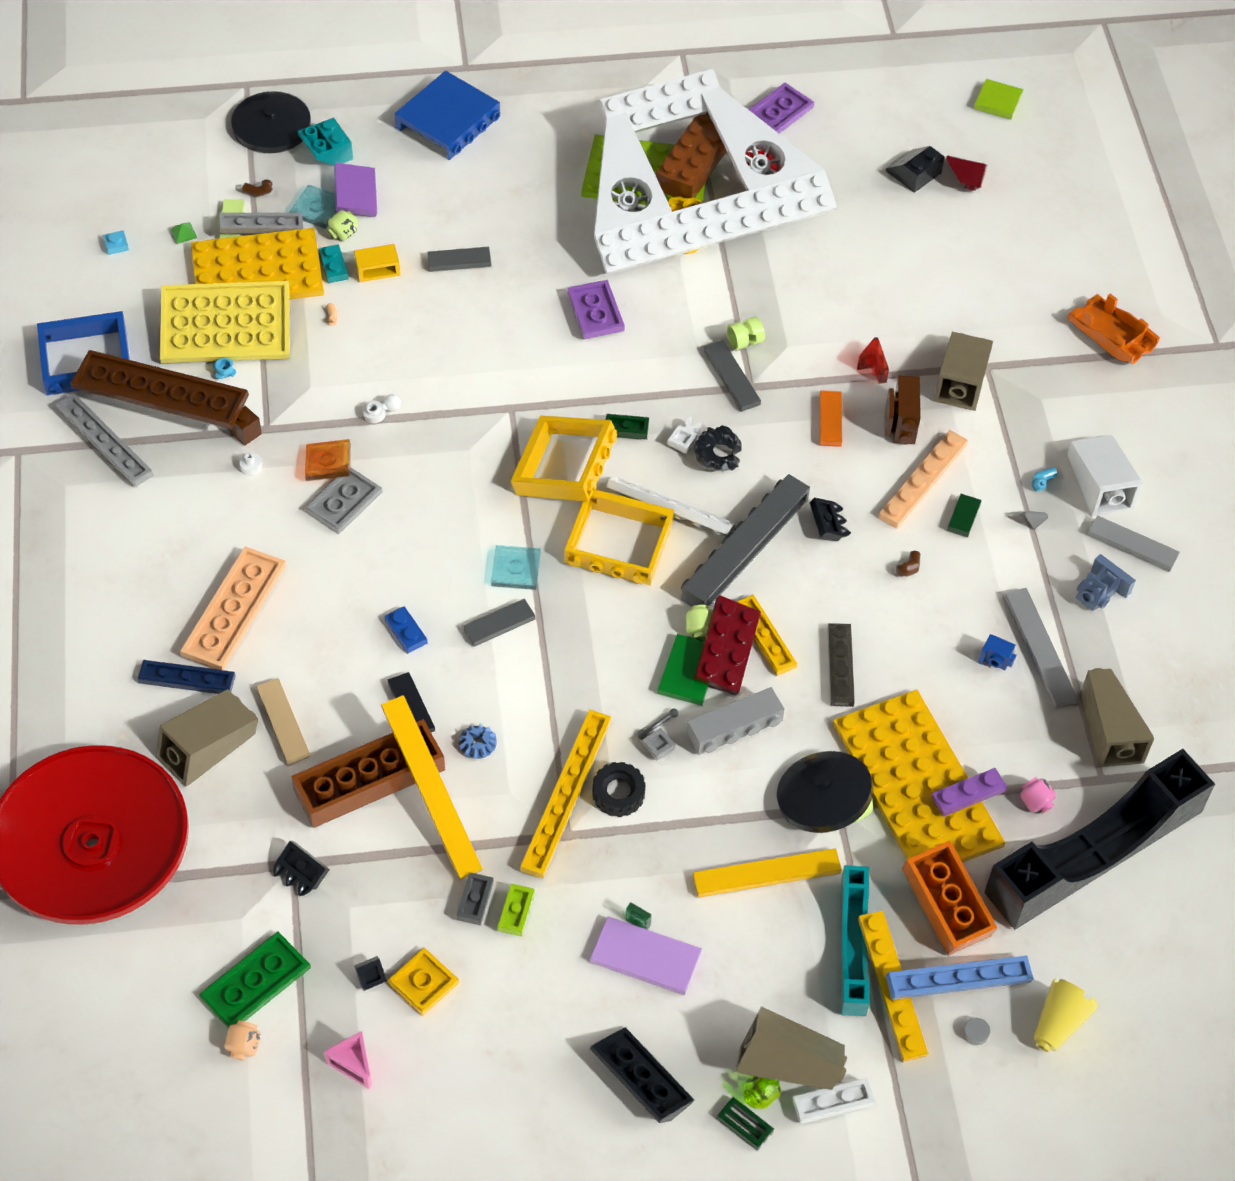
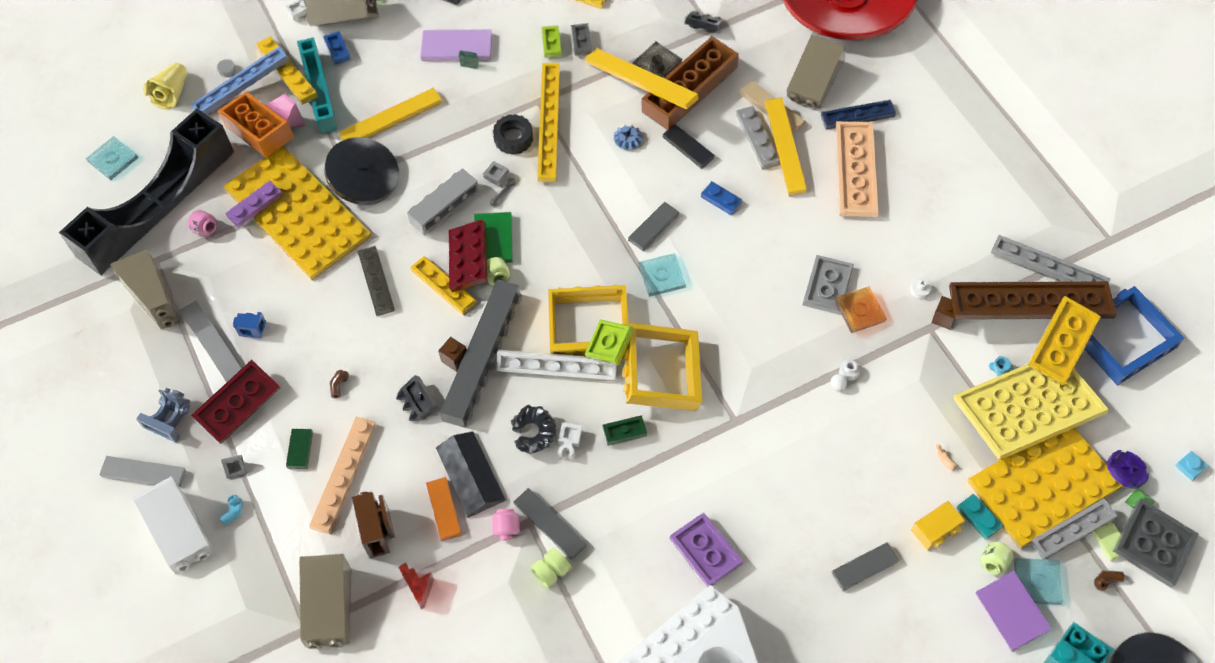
camera: 165 degrees right, 5 degrees up
none -> clear light blue tile [86,136,138,180]
none -> dark red plate [191,359,280,444]
none -> bright pink slope [266,93,305,127]
none -> blue plate [323,31,351,65]
none -> black slope [436,431,506,518]
none -> reddish brown brick [438,336,467,372]
none -> bright pink head [492,509,520,540]
none -> lime tile [585,319,635,365]
none -> clear smoke slope [632,41,682,78]
none -> light grey plate [736,106,780,170]
none -> yellow tile [765,97,807,196]
none -> yellow tile [1027,296,1101,385]
none -> dark purple tile [1107,450,1149,489]
none -> dark grey plate [1113,498,1199,588]

